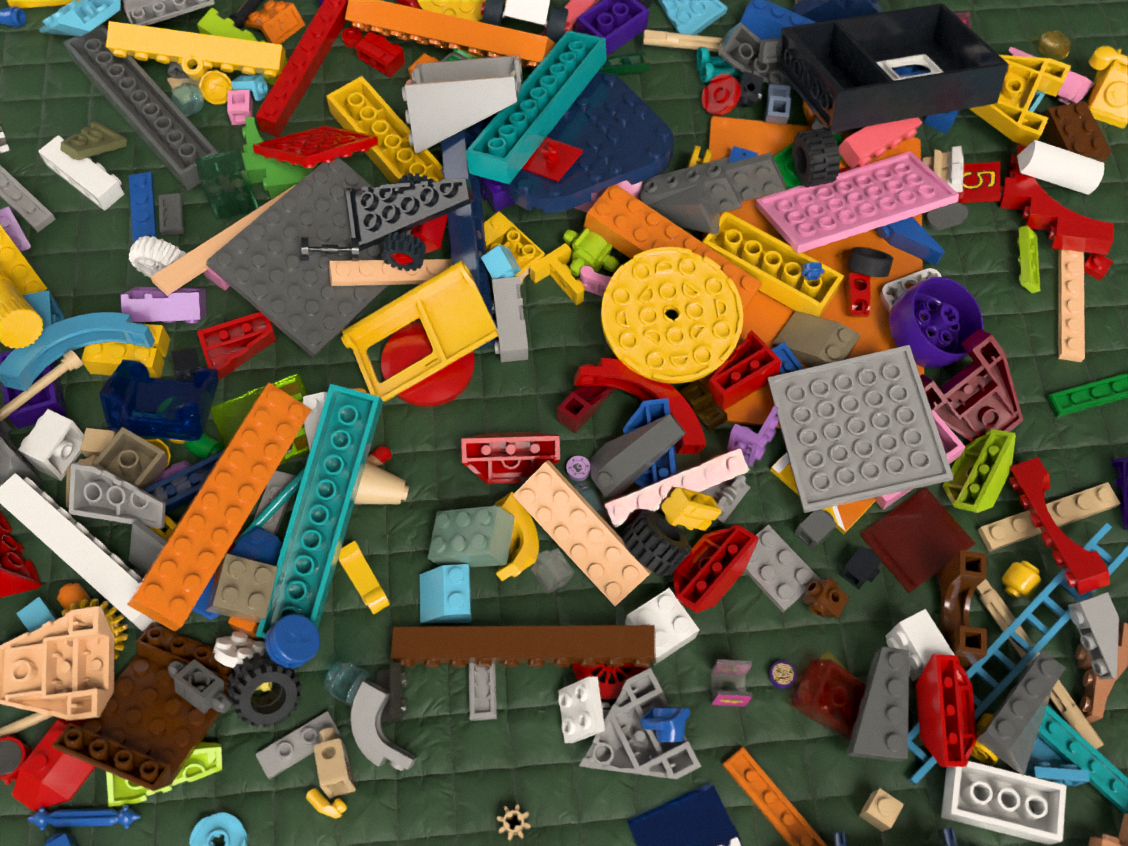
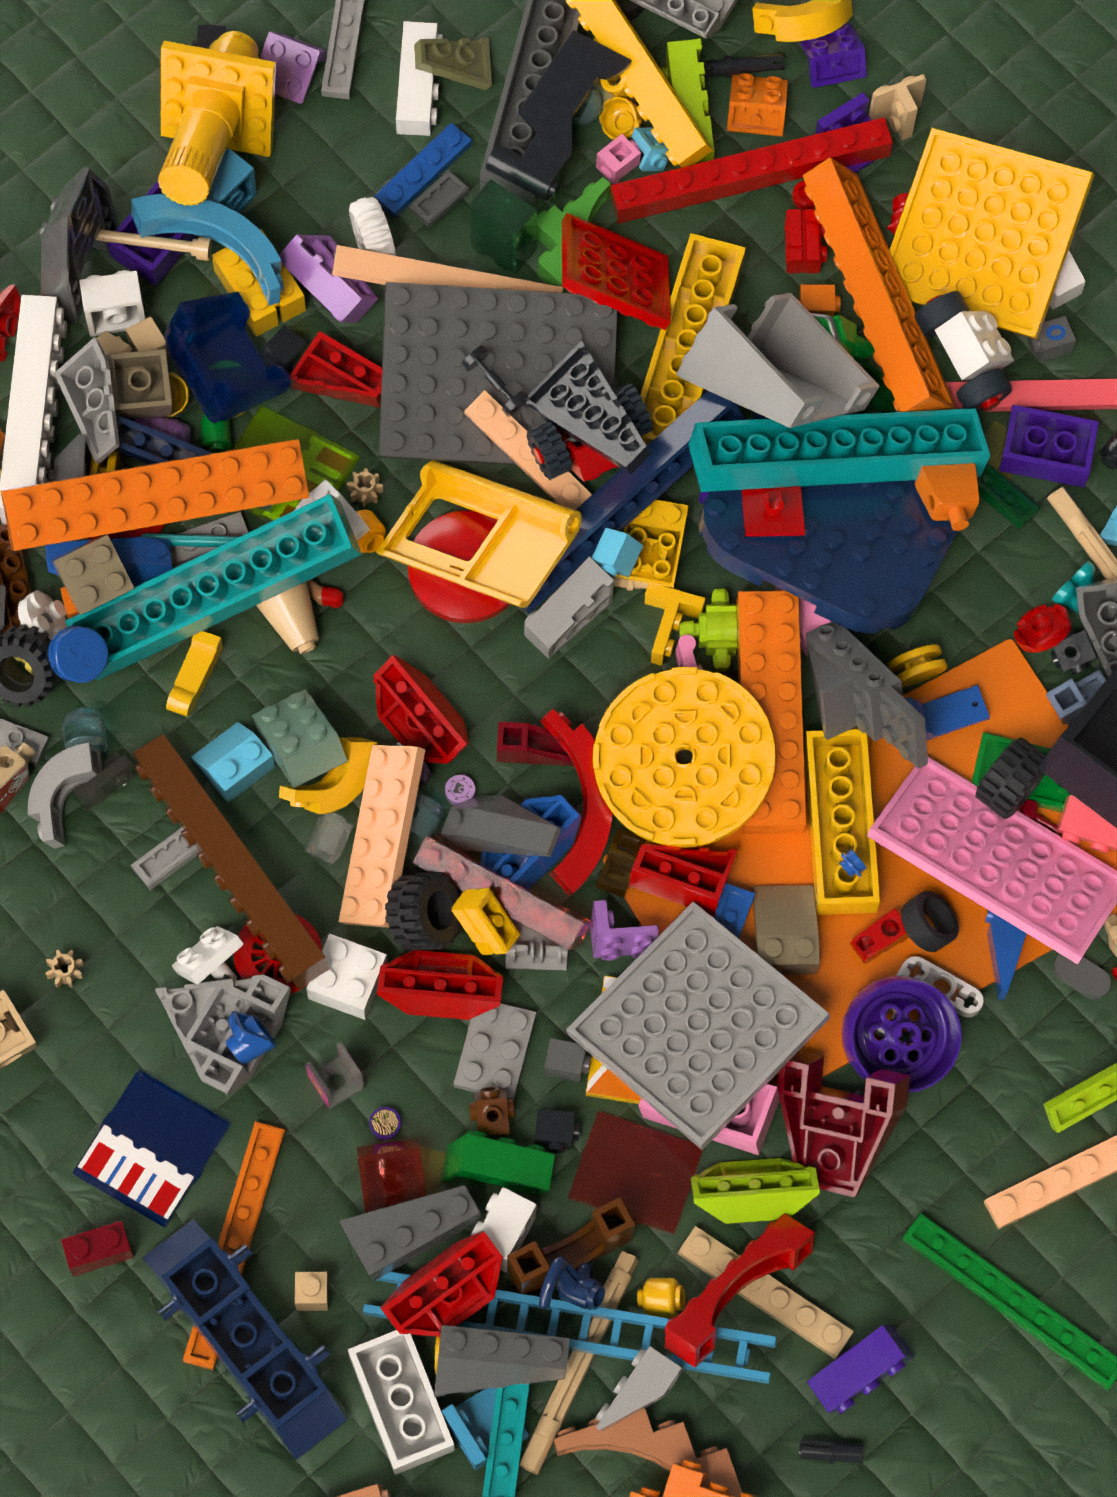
camera: 55 degrees right, 5 degrees up
none -> tan gear [347,468,383,507]
none -> green wedge [442,1131,555,1196]
none -> black door [486,30,632,201]
none -> dark blue piece [539,1256,605,1315]
none -> orange torso [915,463,979,531]

